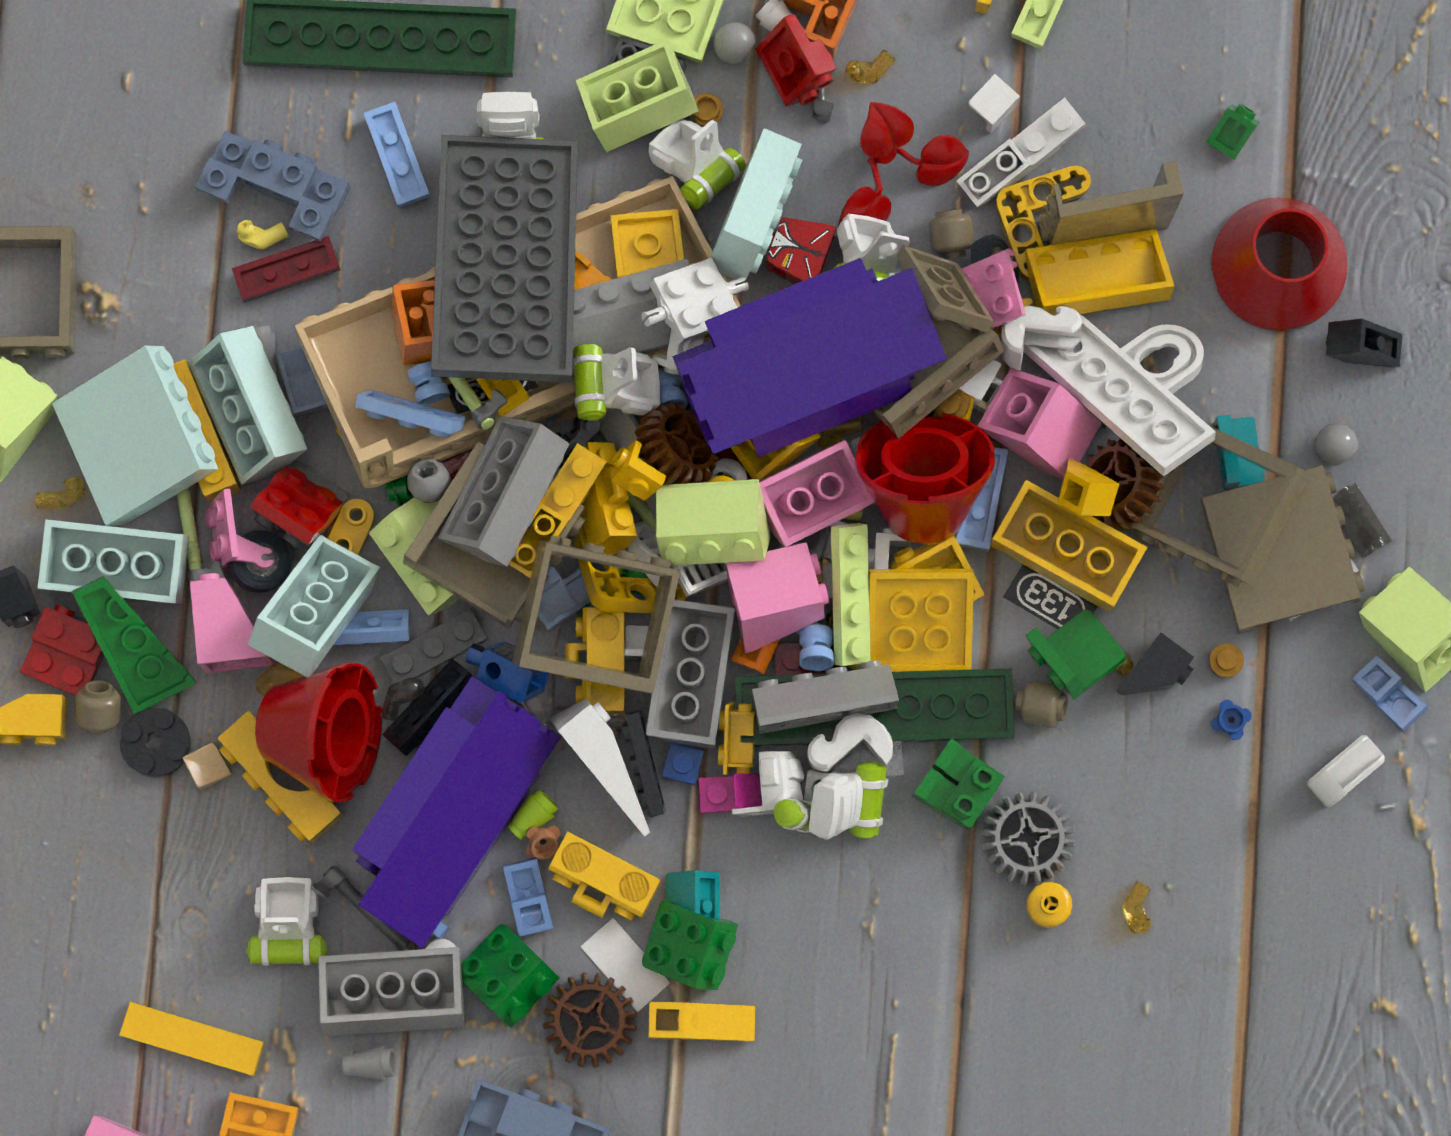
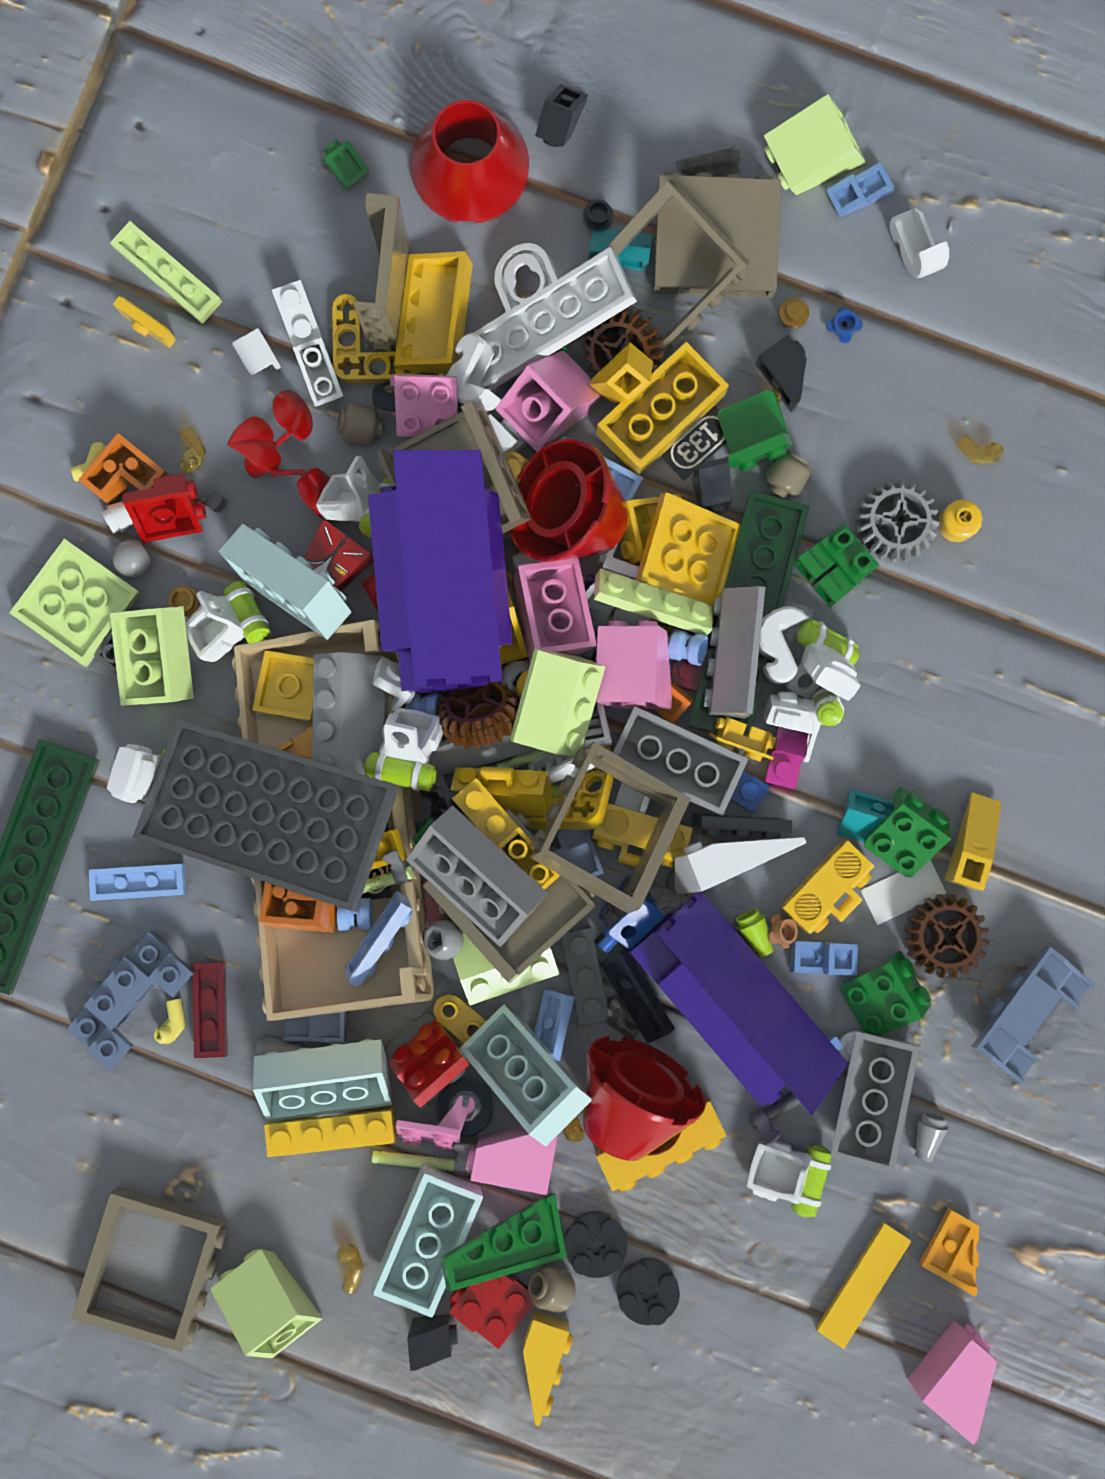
camera: 75 degrees left, 5 degrees up
light aqua brick [52,345,218,526] -> none
tan slope [183,742,232,791] -> none
green plate [386,475,412,506] -> none
yellow bracket [611,440,666,501] -> none
white plate [641,258,749,344] -> none
dark tan plate [897,245,994,332] -> none
light grey piece [1315,423,1359,466] -> none
none -> black plate [583,200,613,231]
none -> black plate [616,1257,680,1326]
none -> black slope [692,457,733,515]

